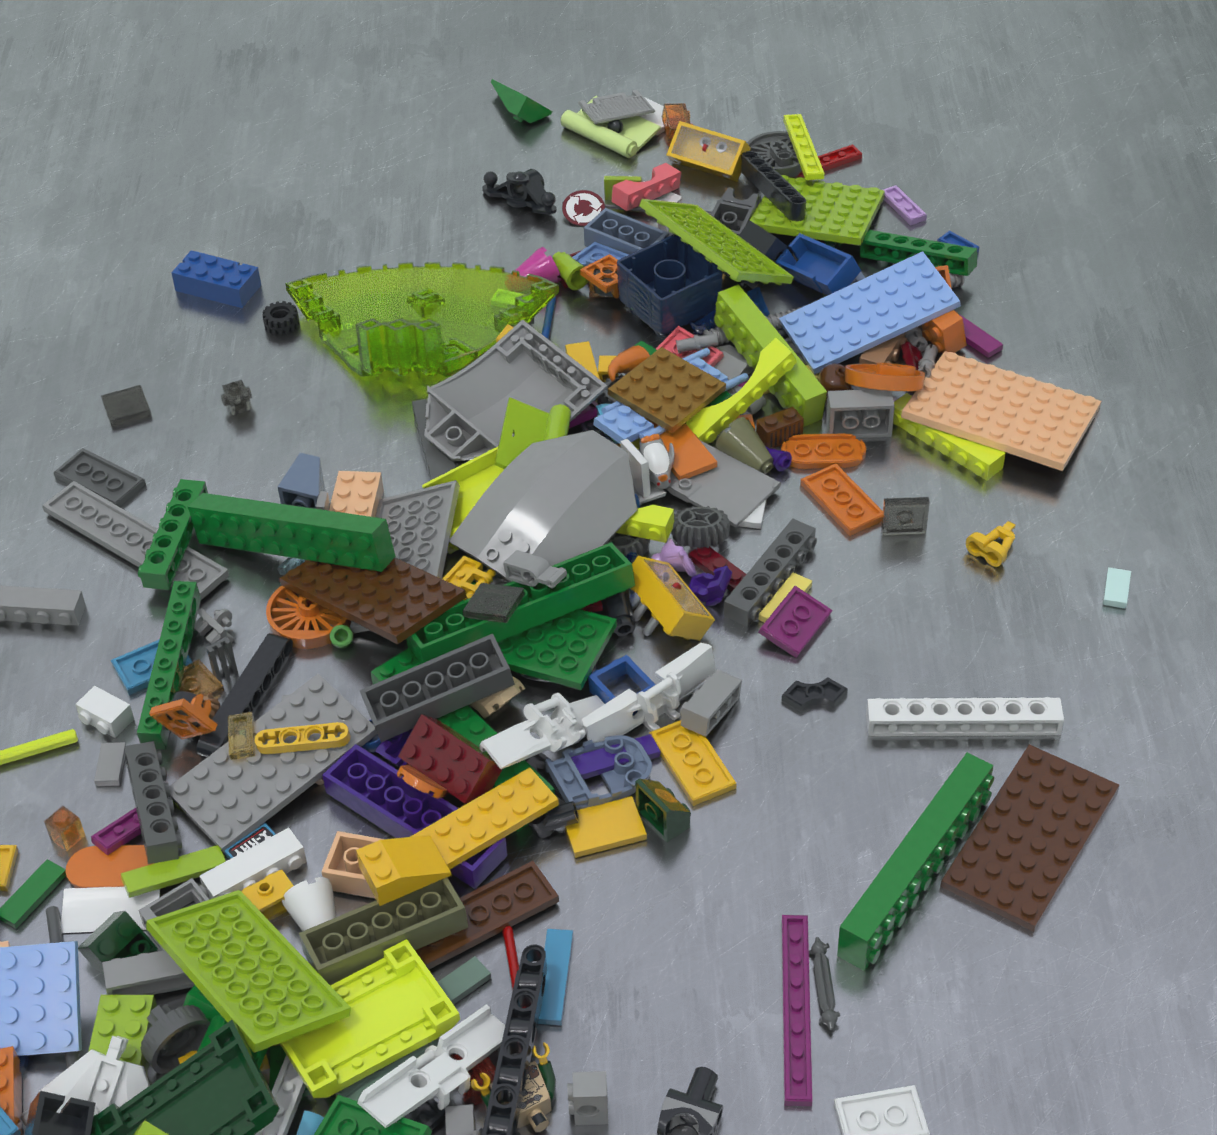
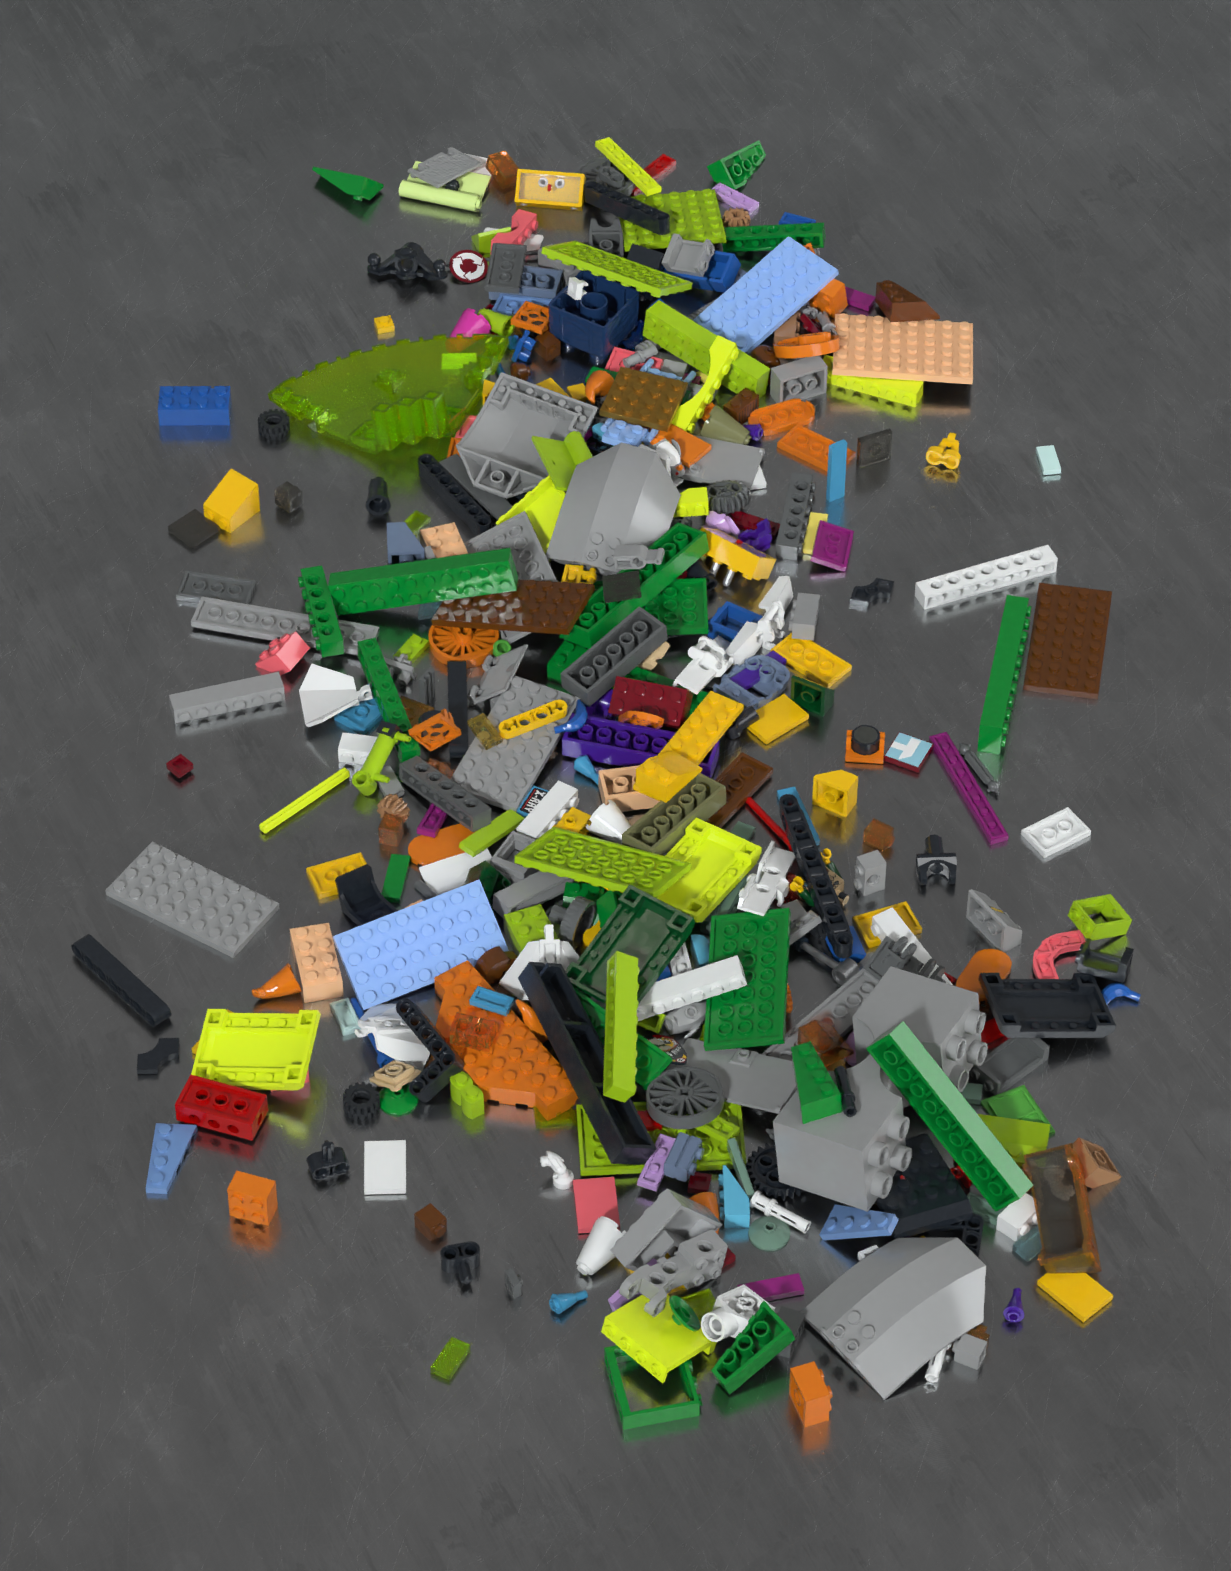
camera: 25 degrees left, 0 degrees up
none -> yellow slope [203,469,260,533]
none -> coral slope [255,631,310,676]
none -> white panel [299,664,373,727]
none -> lime piece [352,721,411,796]
none -> black plant [365,477,391,515]
none -> yellow plate [374,315,395,334]
none -> medium nougat gear [377,794,410,827]
none -> lime plate [393,634,429,664]
none -> clear neon green tile [404,510,431,536]
none -> black beam [418,454,492,536]
none -> light grey window [467,644,528,706]
none -> reddish brown brick [474,946,517,984]
none -> dark grey tile [485,243,527,294]
none -> blue hips [506,330,536,362]
none -> reddish brown cone [510,362,531,381]
none -> reddish brown brick [534,331,561,361]
none -> blue piece [554,699,587,734]
none -> white tile [567,277,588,300]
none -> dark azure cone [574,755,598,785]
none -> light grey panel [661,233,715,277]
none -> green wedge [707,140,766,190]
none -> medium nougat gear [722,207,751,227]
none -> yellow slope [812,770,858,817]
none -> dark azure tile [826,439,847,502]
none -> piece [845,725,885,764]
none -> clear orange brick [863,819,895,853]
none -> reddish brown wedge [875,280,940,322]
none -> tile [883,732,934,773]

